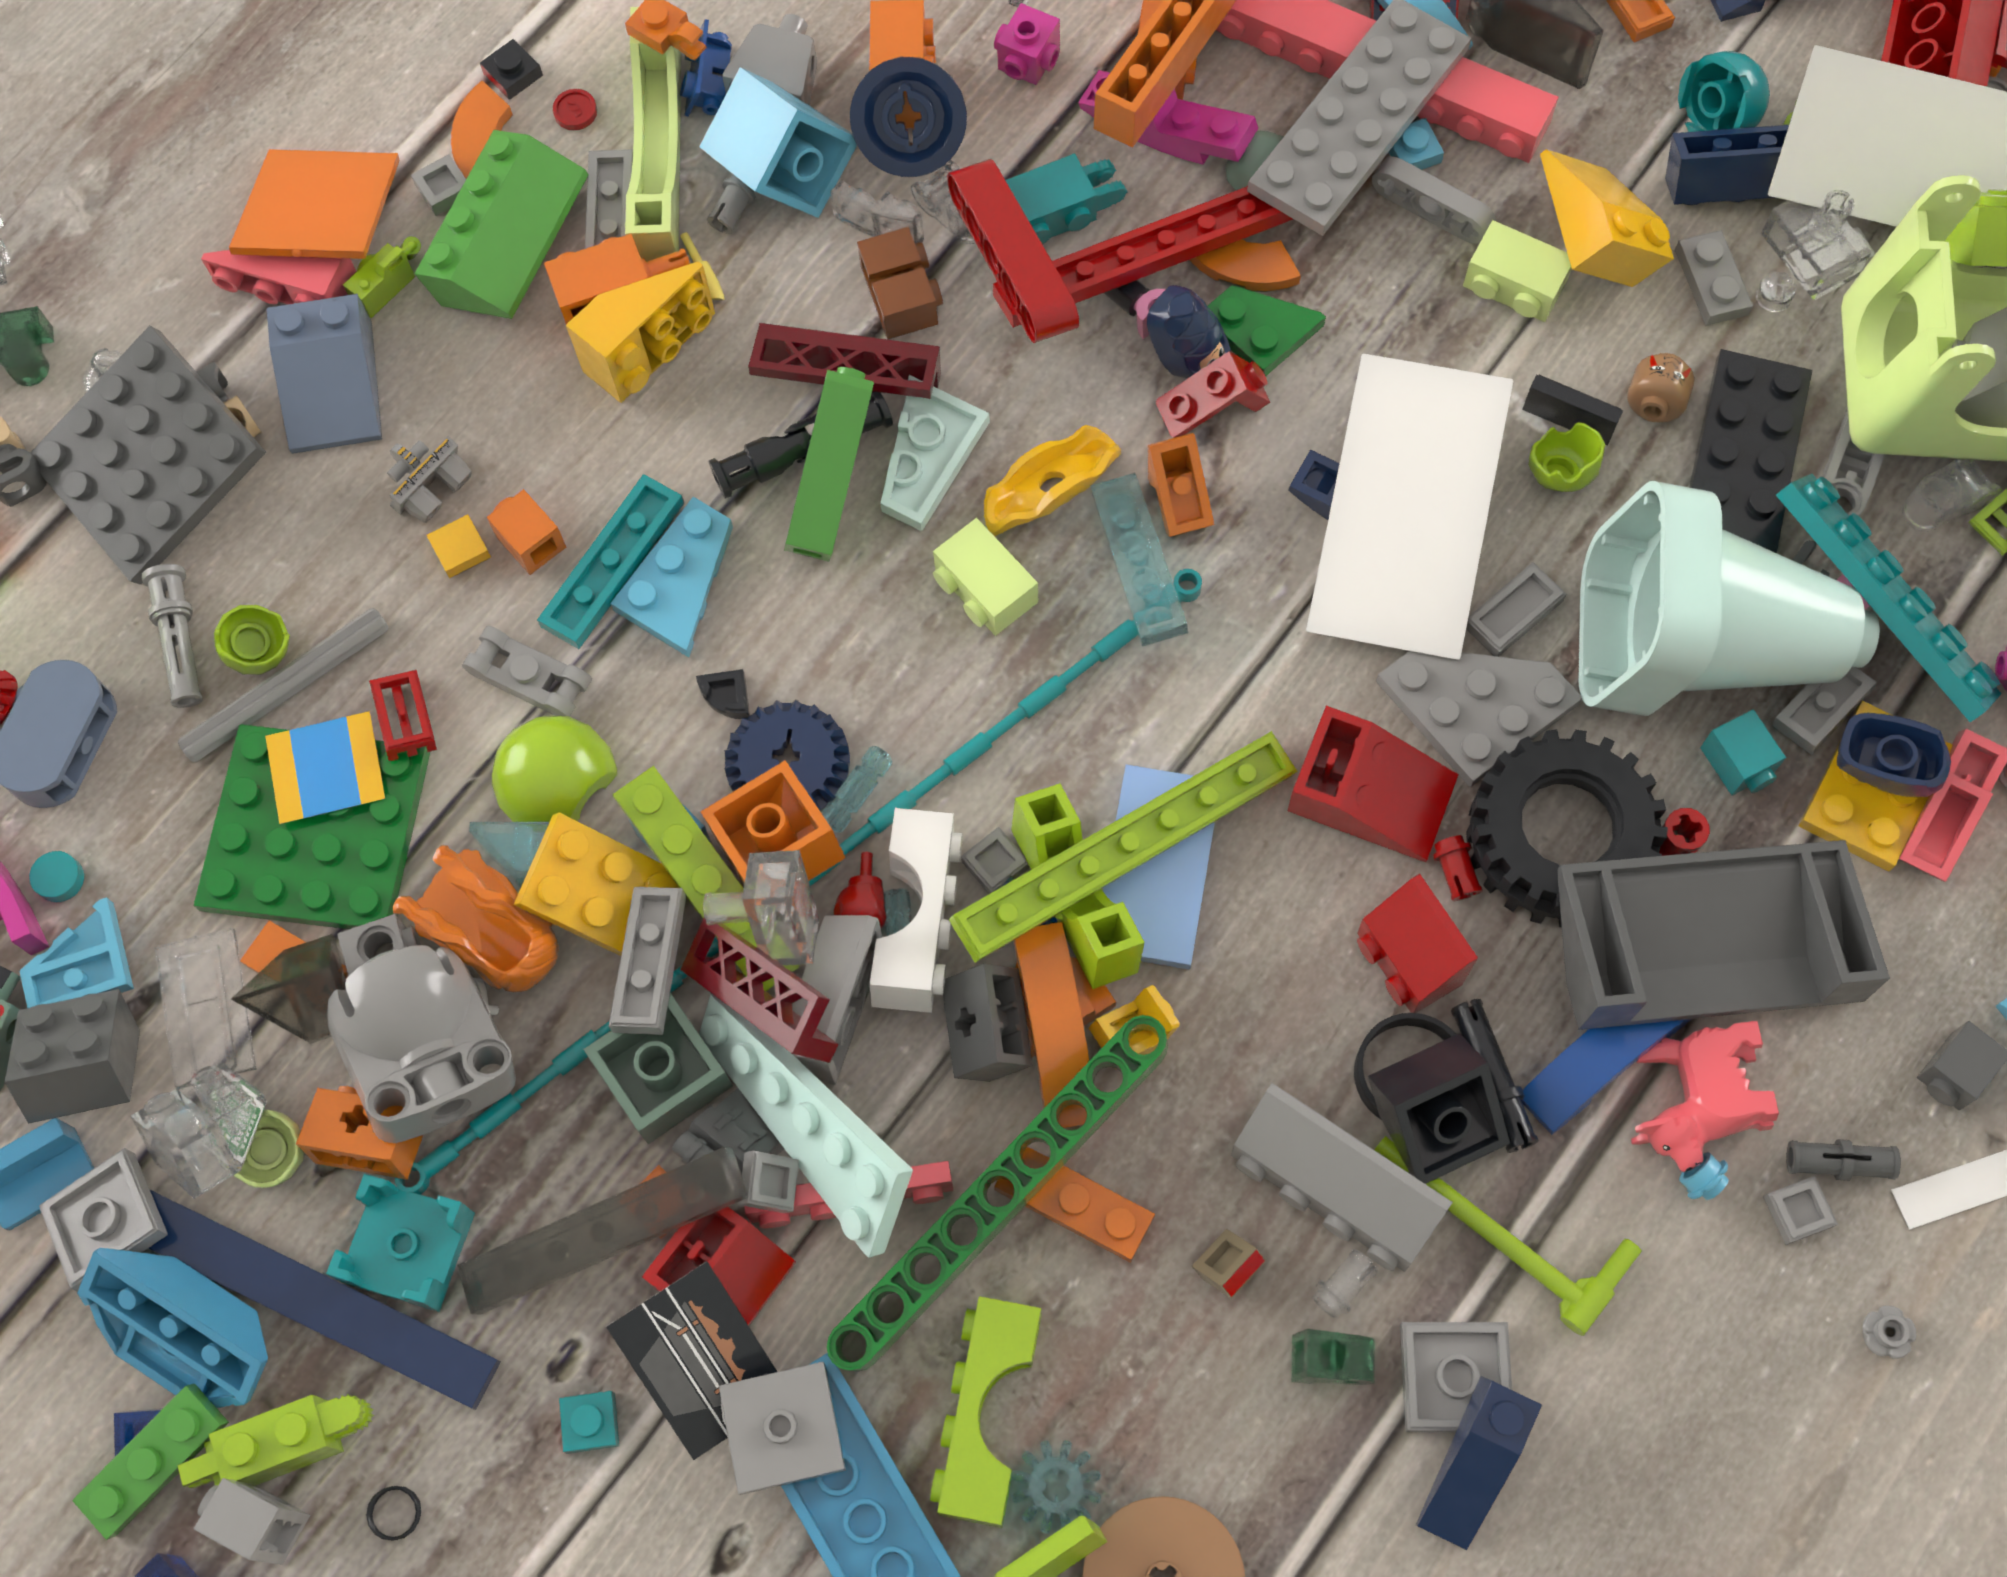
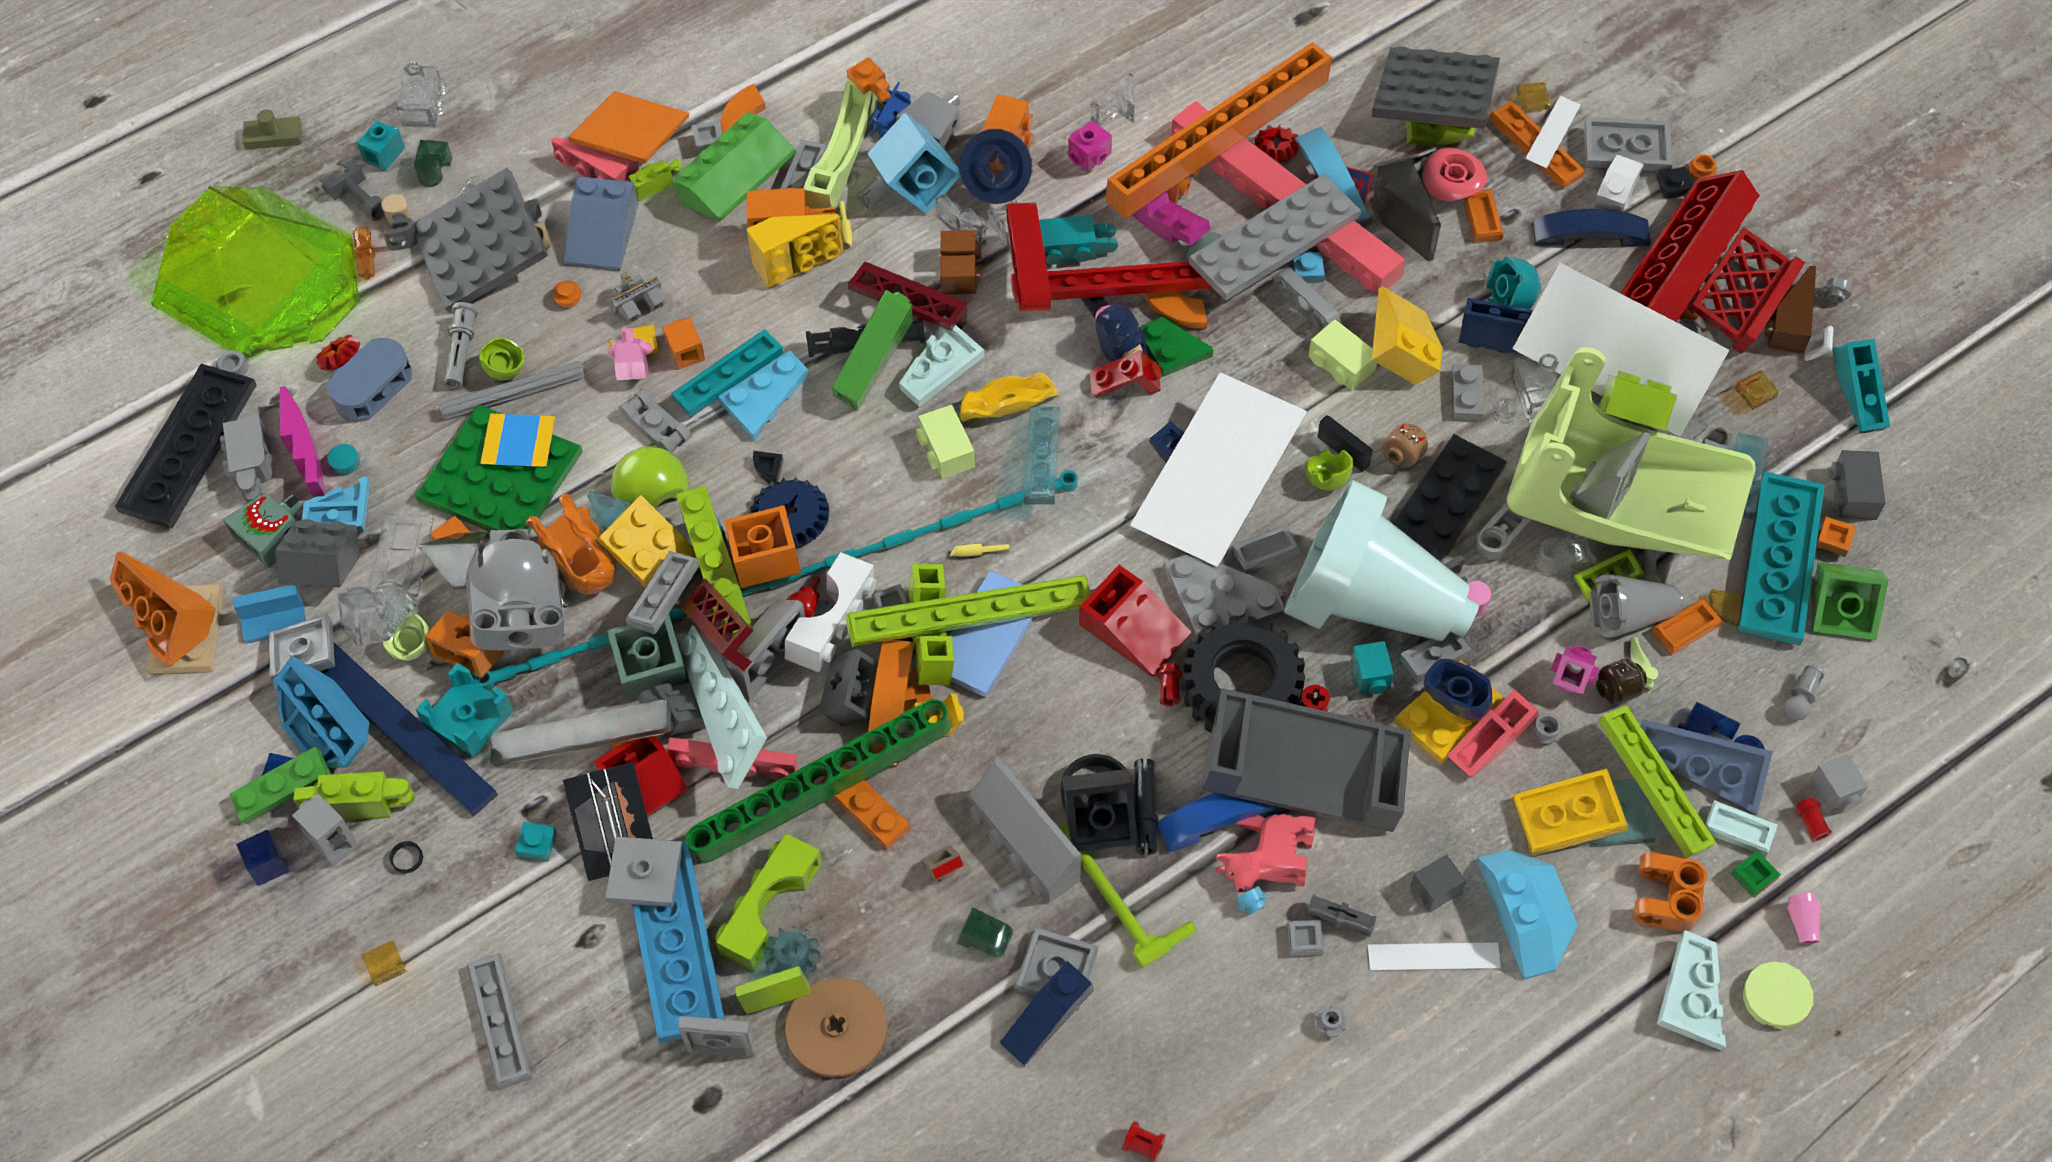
camera: 15 degrees right, 10 degrees down
red tile [369,669,437,761] -> none
black plate [480,38,543,100] -> none
red piece [553,89,597,130] -> none
clear brick [703,850,819,965] -> none
light grey tile [738,1150,799,1213] -> none
clear light blue axle [822,746,892,833] -> none
orange slope [1148,433,1215,537] -> none
red slope [1357,874,1478,1013] -> none
teal plate [1776,473,2002,723] -> none
none -> orange plate [552,280,582,308]
none -> bright pink piece [608,328,655,380]
none -> light yellow piece [950,544,1009,557]

